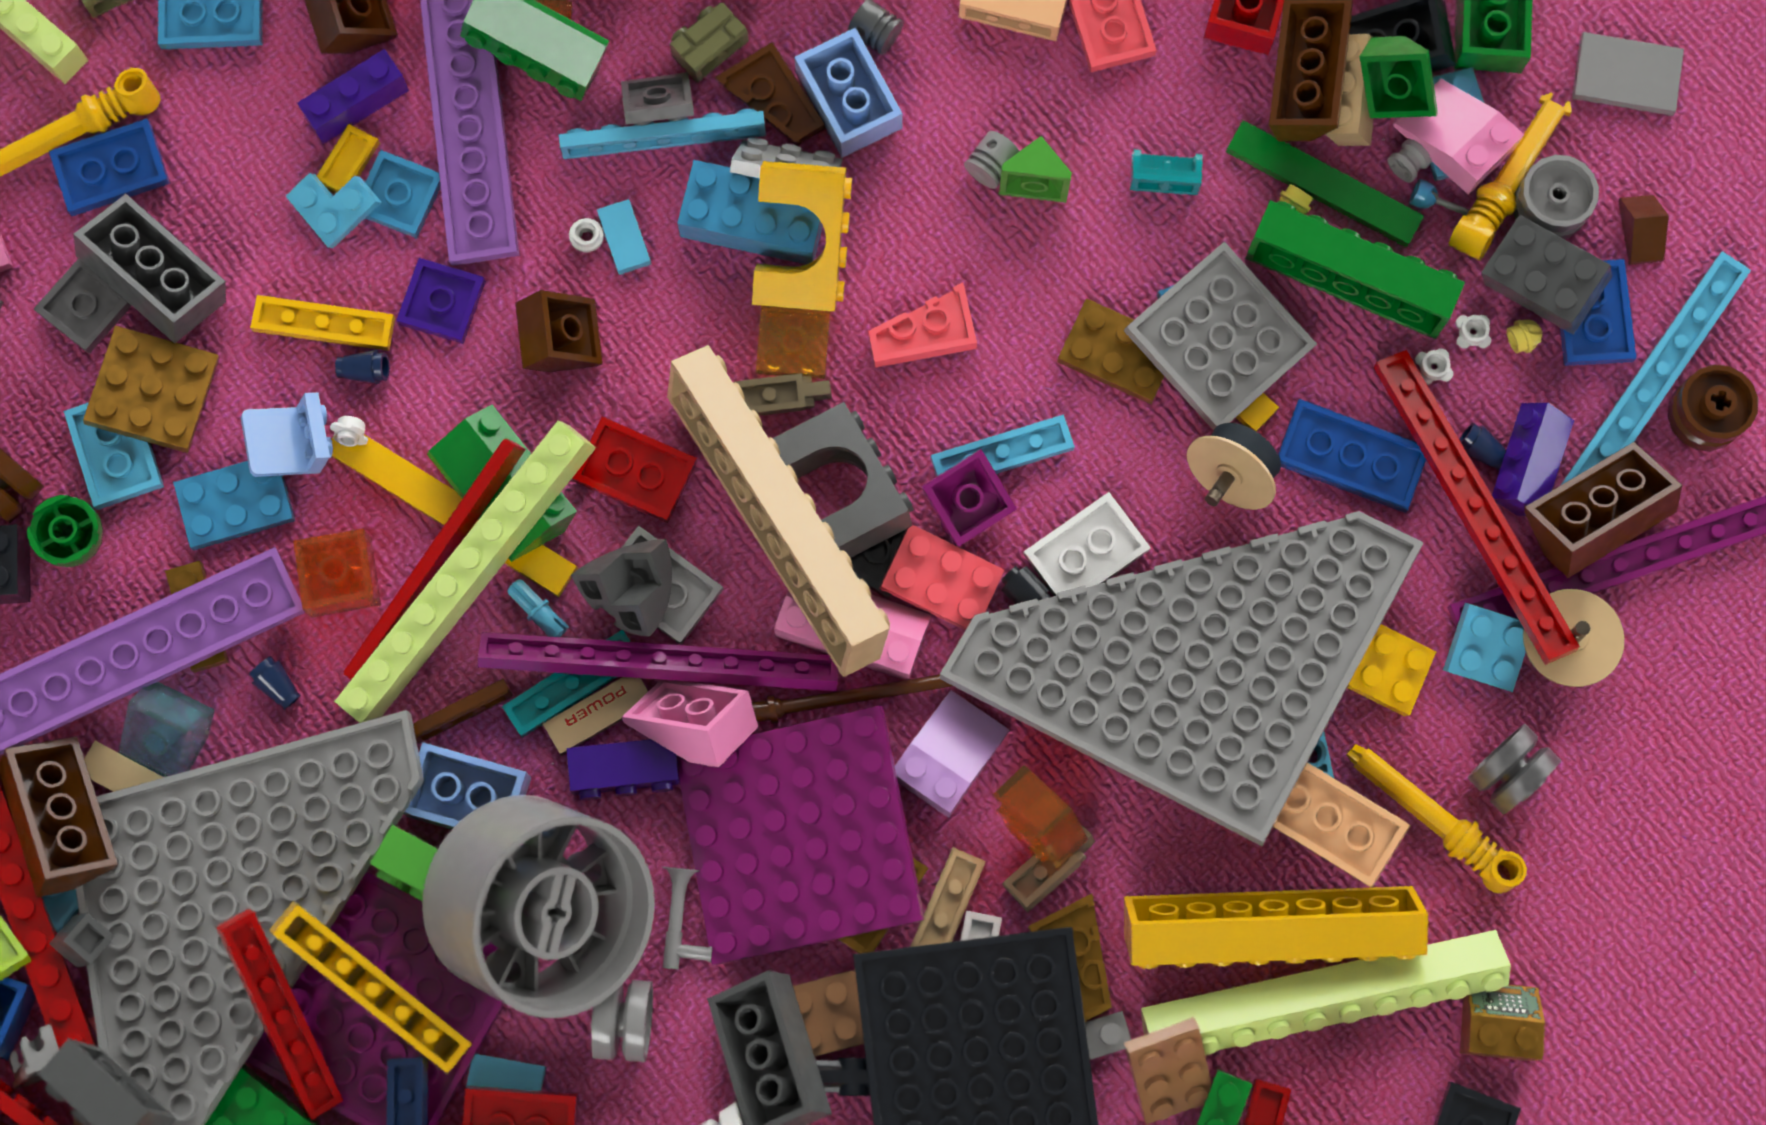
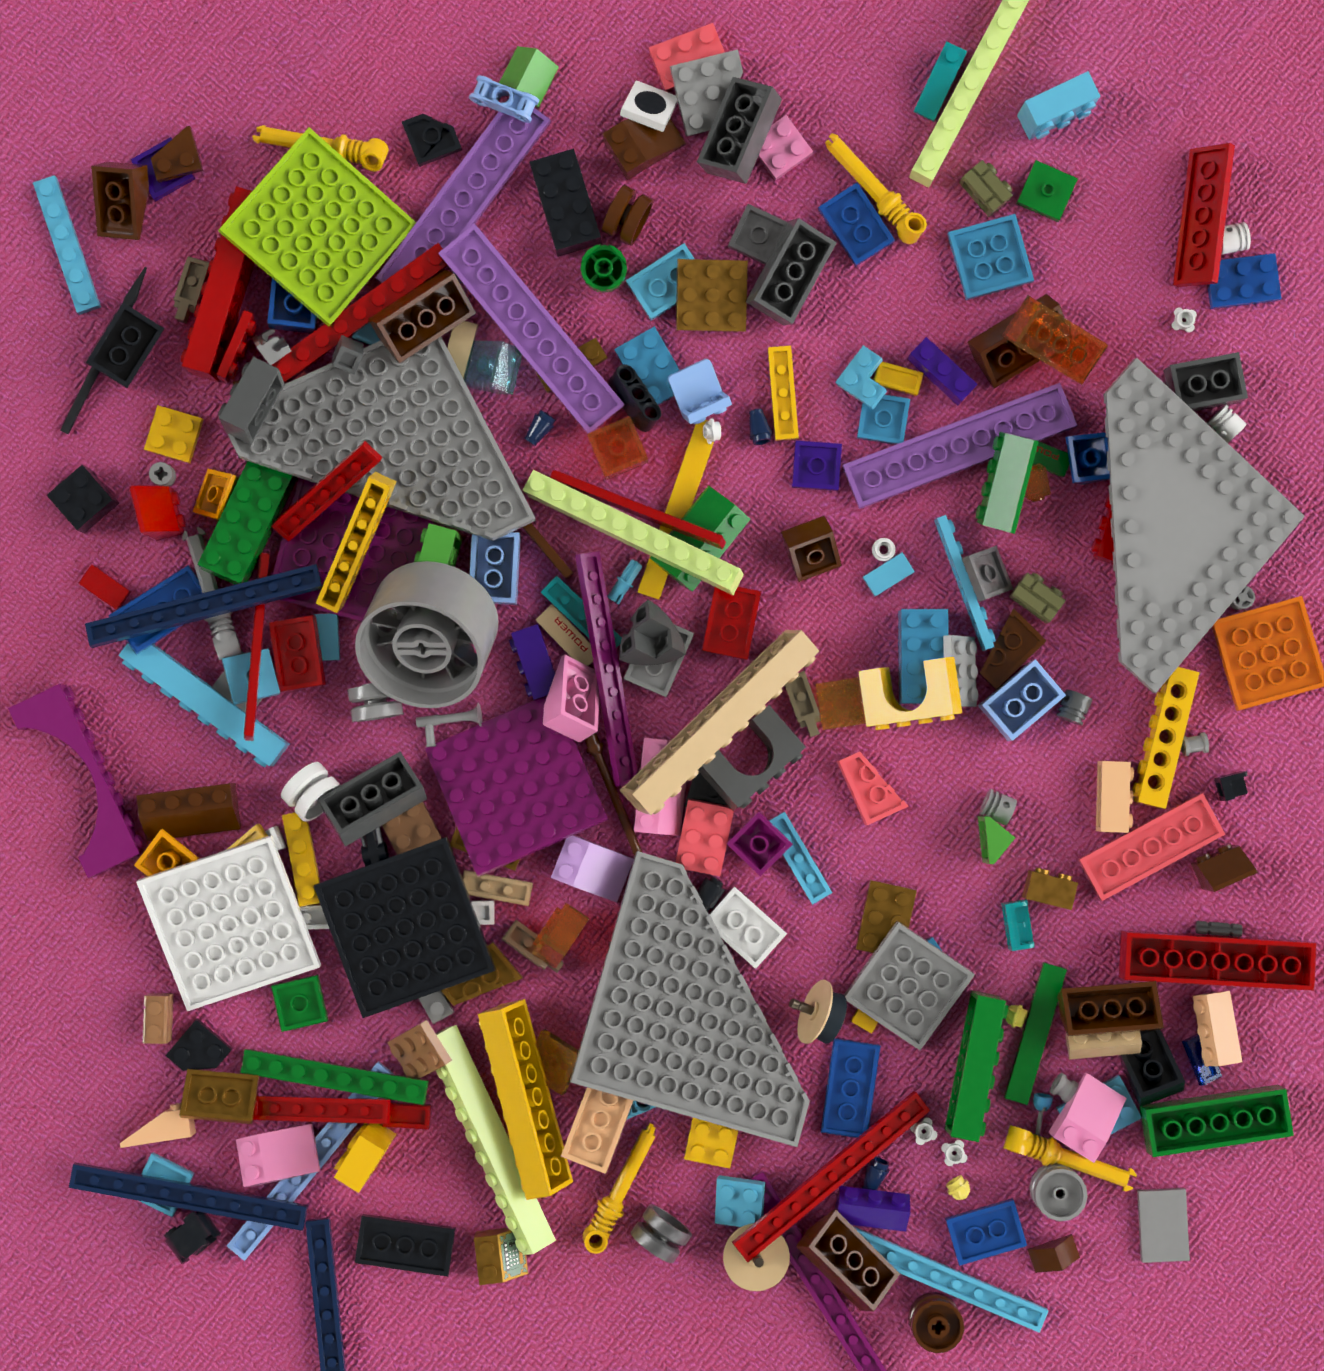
camera: 75 degrees right, 10 degrees up
green slope [1359,36,1438,118] -> none
dark grey brick [1481,215,1612,335] -> none
none -> clear yellow plate [535,1029,579,1095]
none -> black beam [608,364,662,432]
none -> pearl gold brick [1022,867,1078,910]

